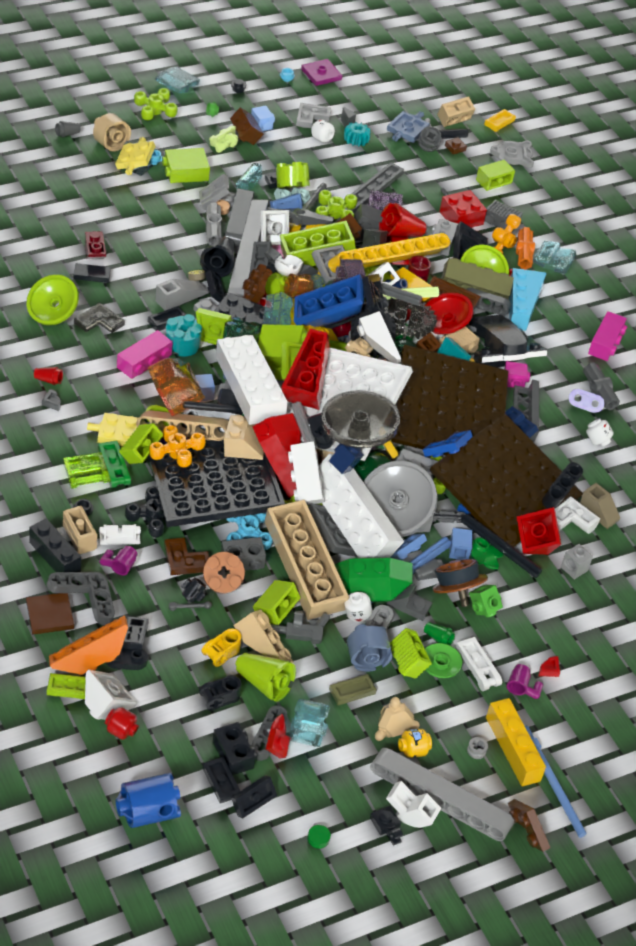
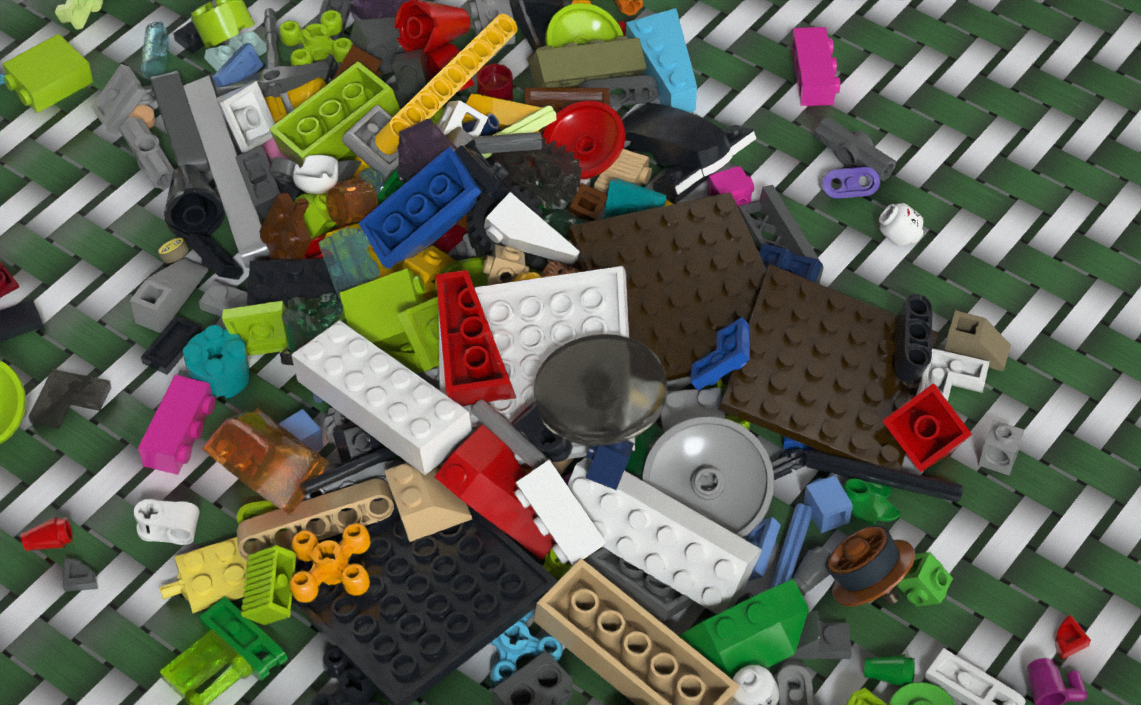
camera: 20 degrees left, 5 degrees up
none -> white piece [134,499,200,545]

